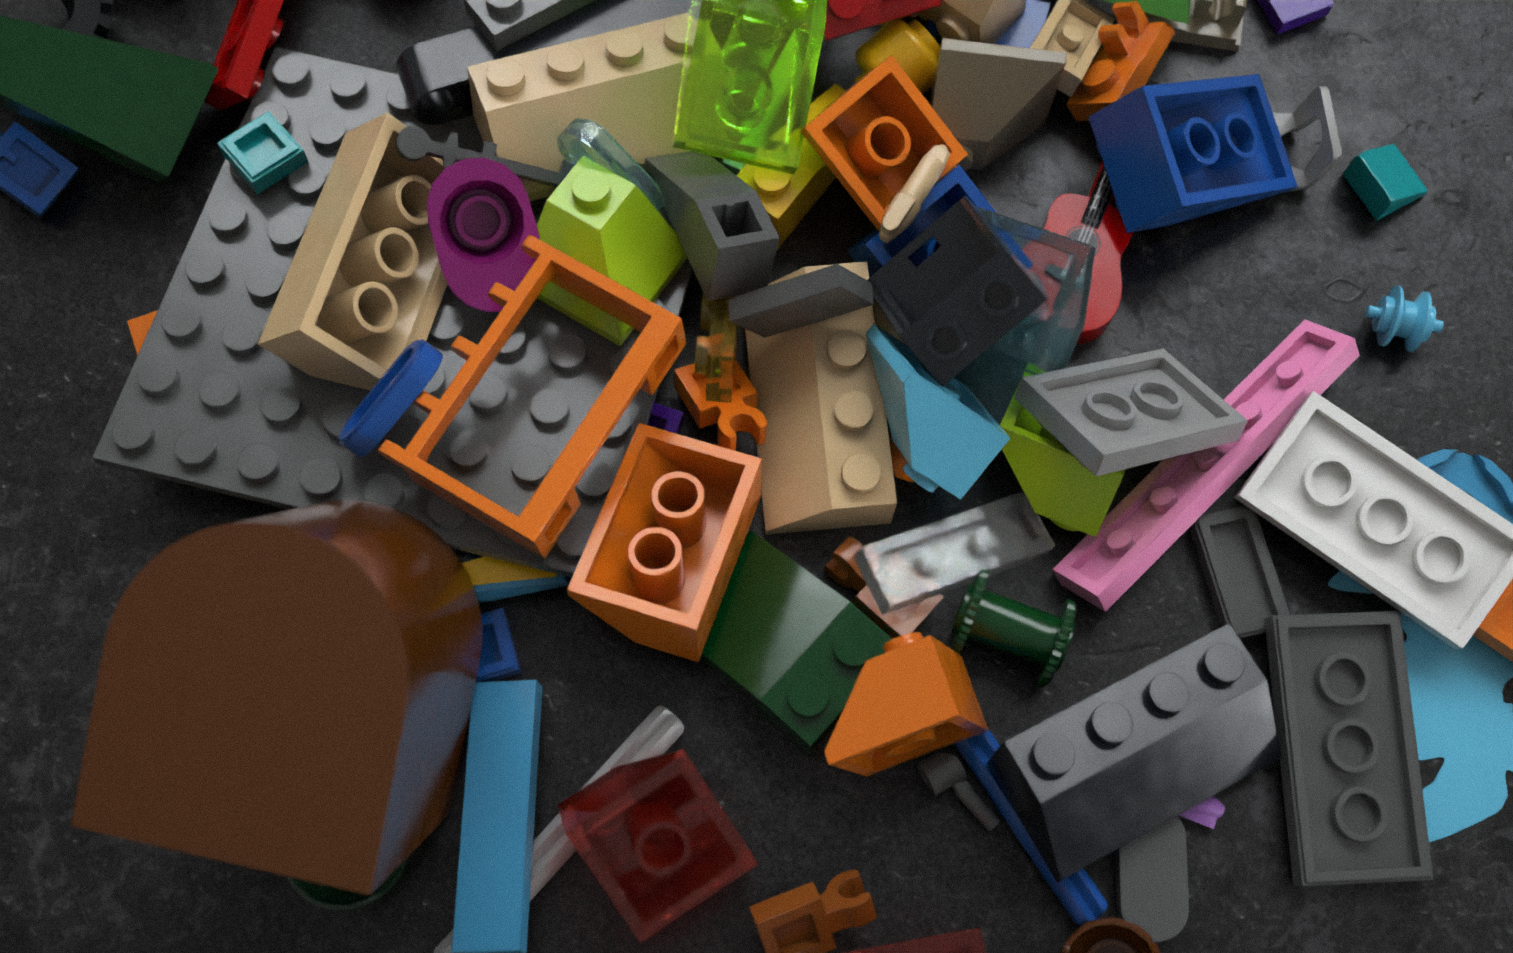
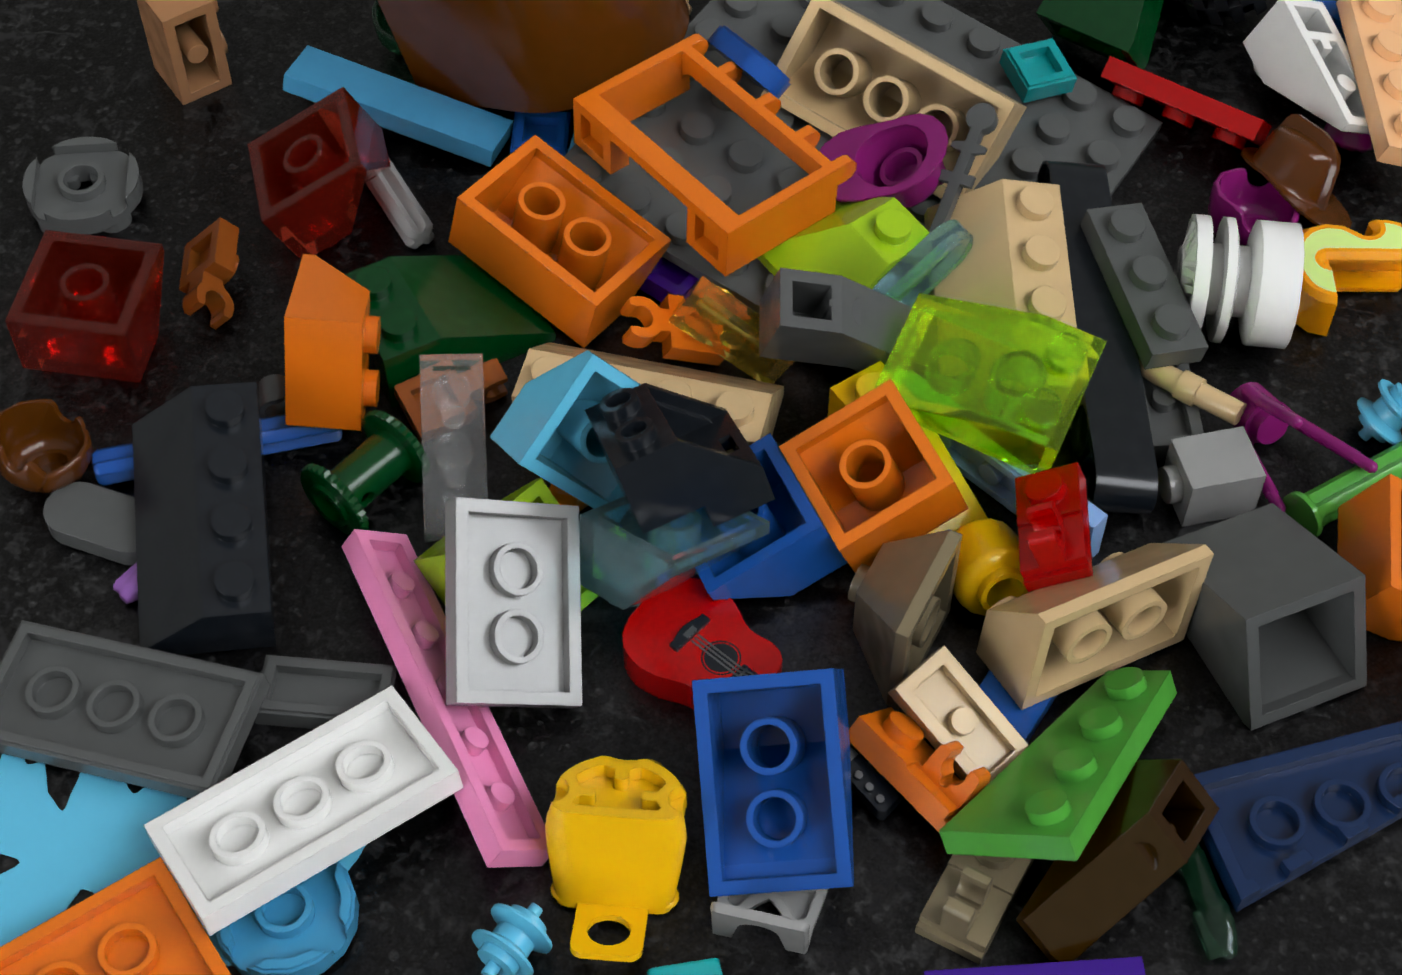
camera: 110 degrees right, 20 degrees down
dark grey tile [728,264,874,338] -> none
tan piece [879,144,950,243] -> none
none -> yellow piece [545,756,687,962]

